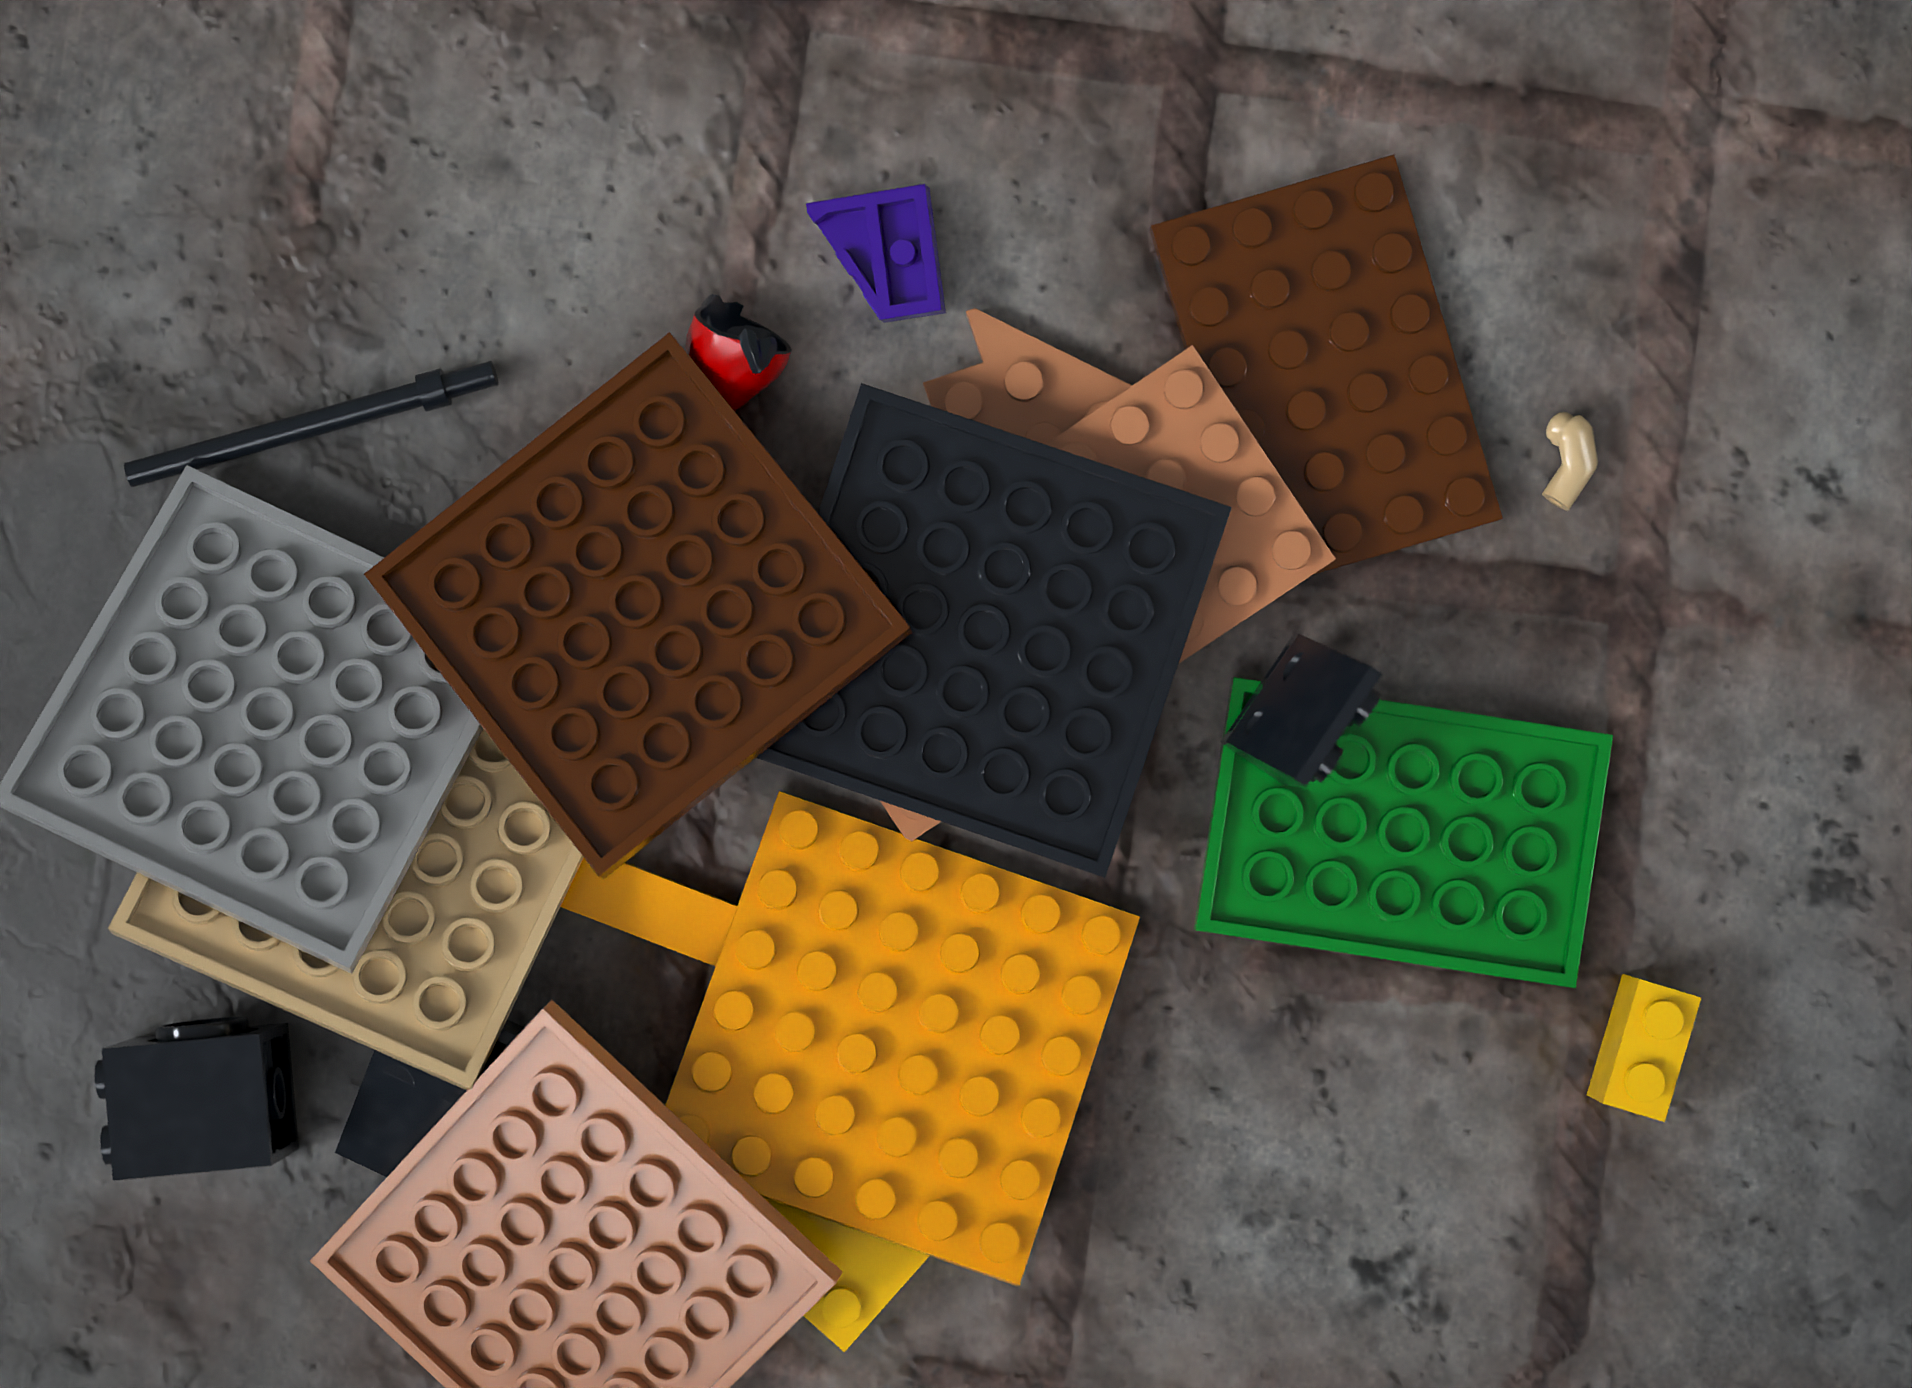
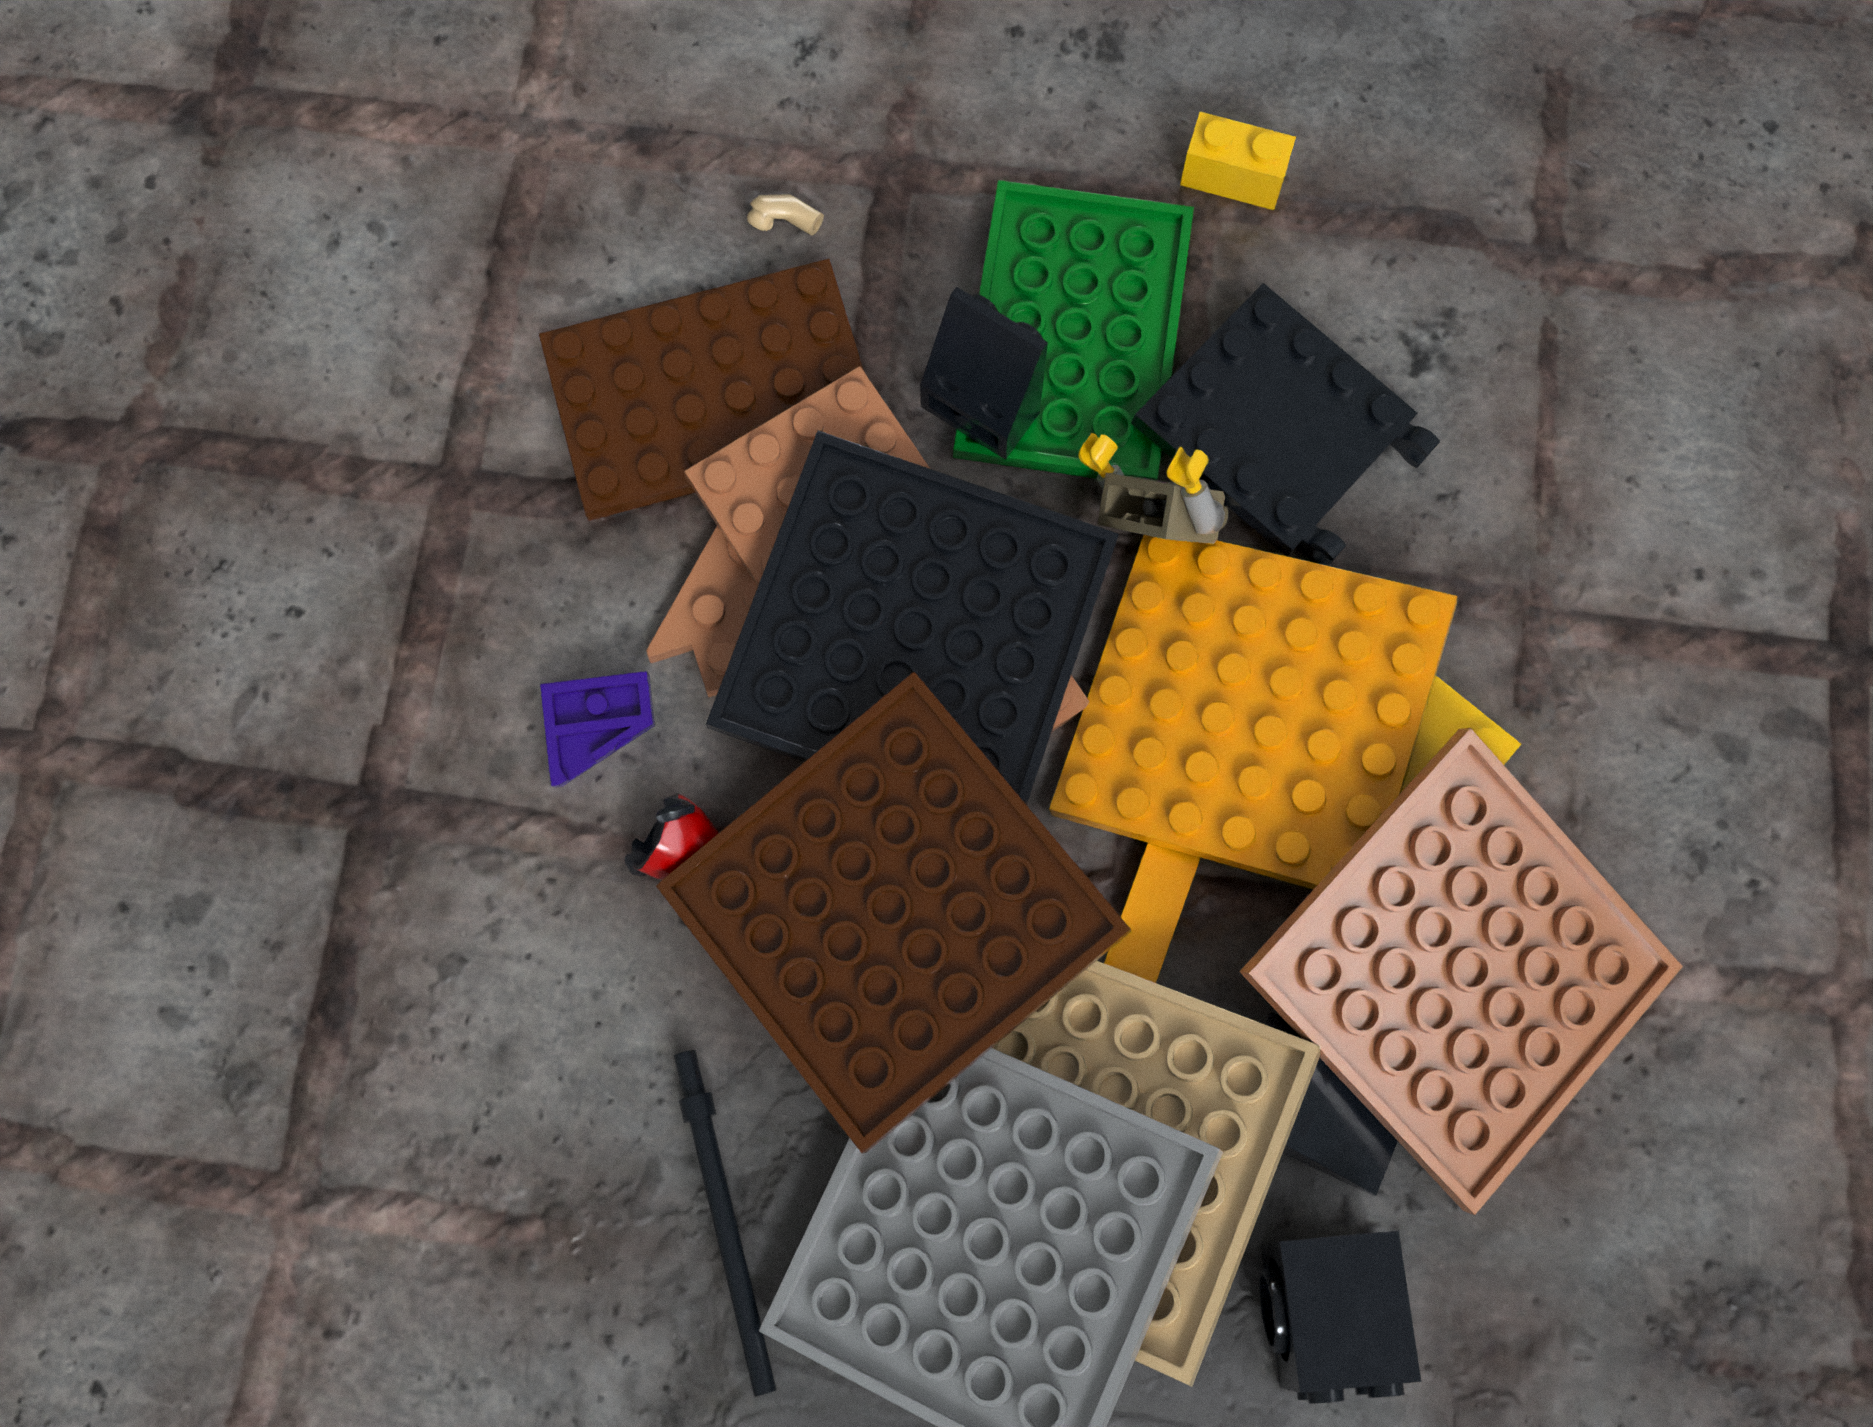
camera: 85 degrees left, 15 degrees down
none -> torso [1078,433,1228,544]
none -> black plate [1131,283,1440,566]

